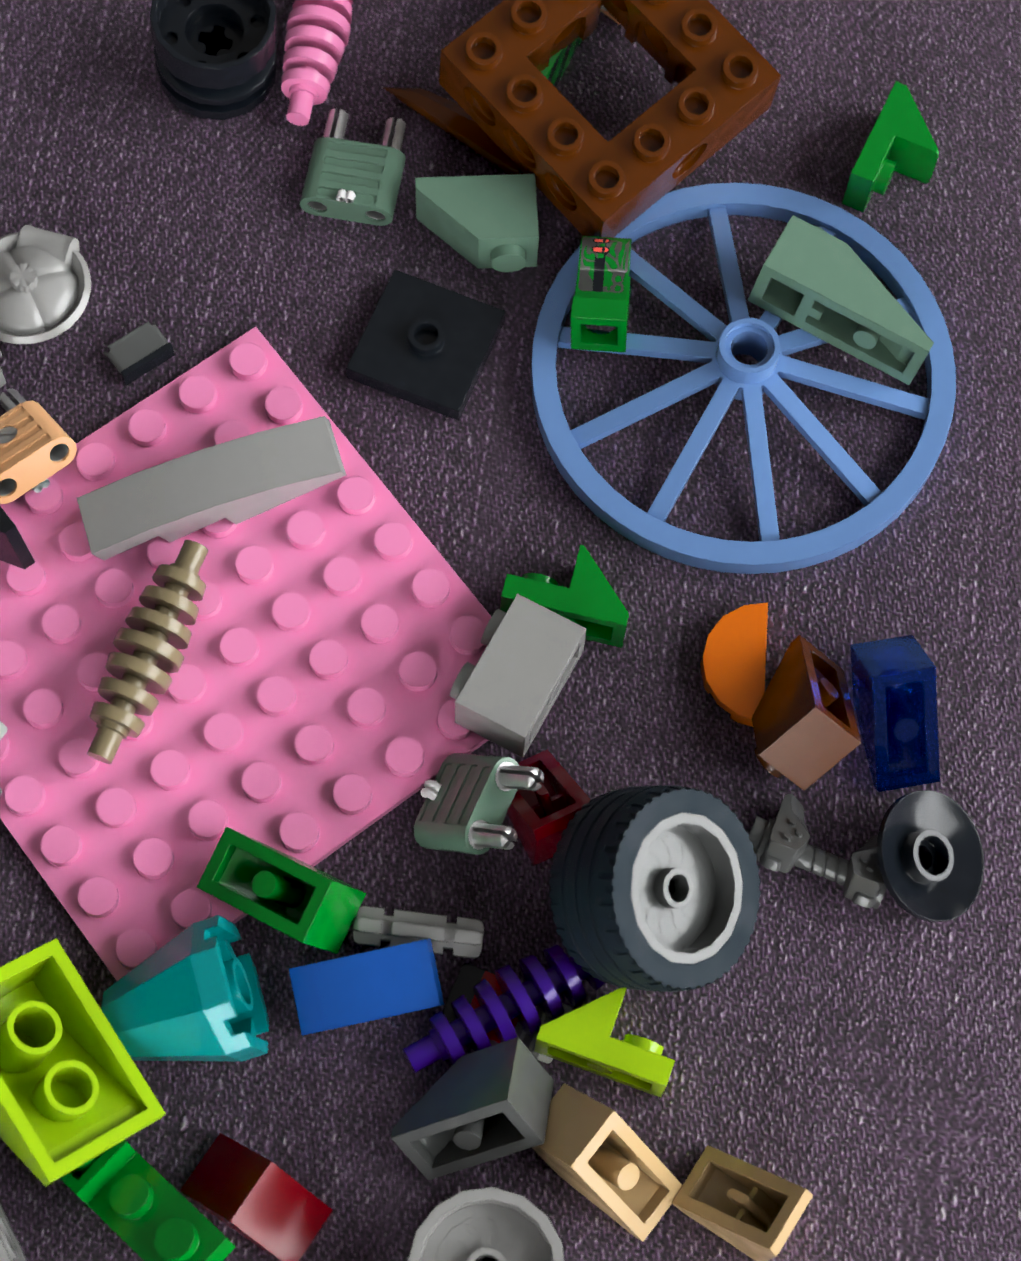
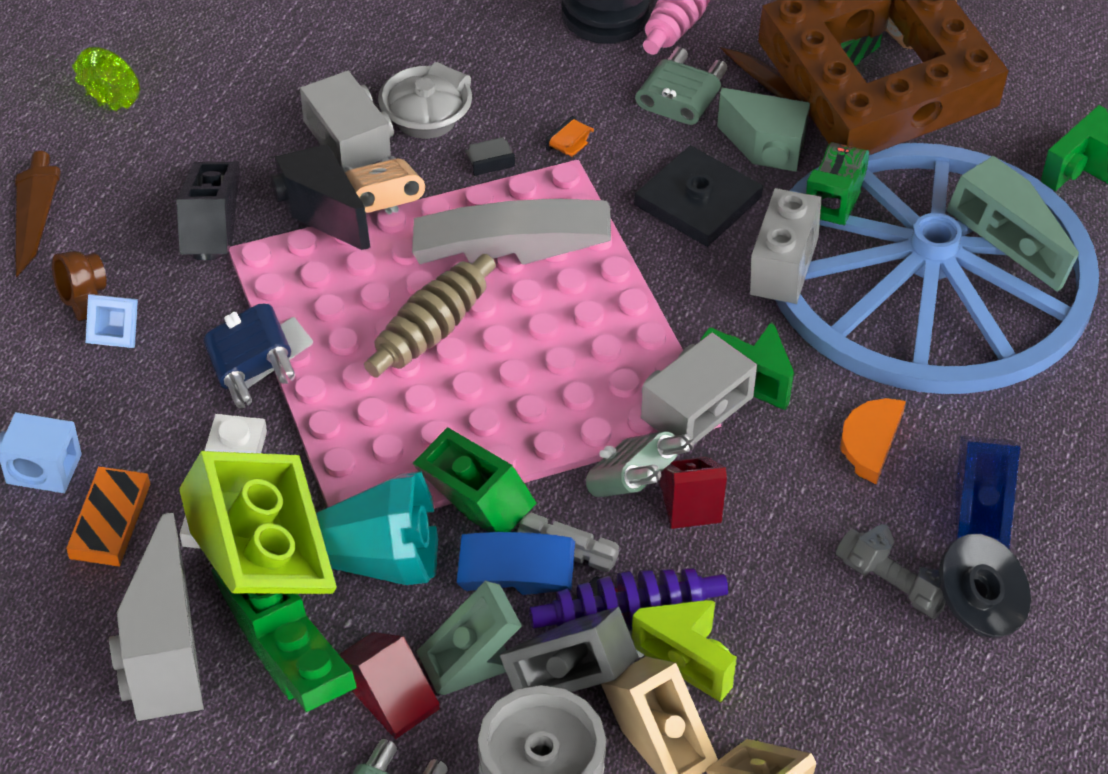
camera: 20 degrees right, 20 degrees down
black wheel [549,785,760,992] -> none
reddish brown slope [752,635,861,791] -> none
none -> sand green slope [416,581,522,695]
none -> orange piece [546,116,594,157]
none -> light grey brick [750,188,821,304]

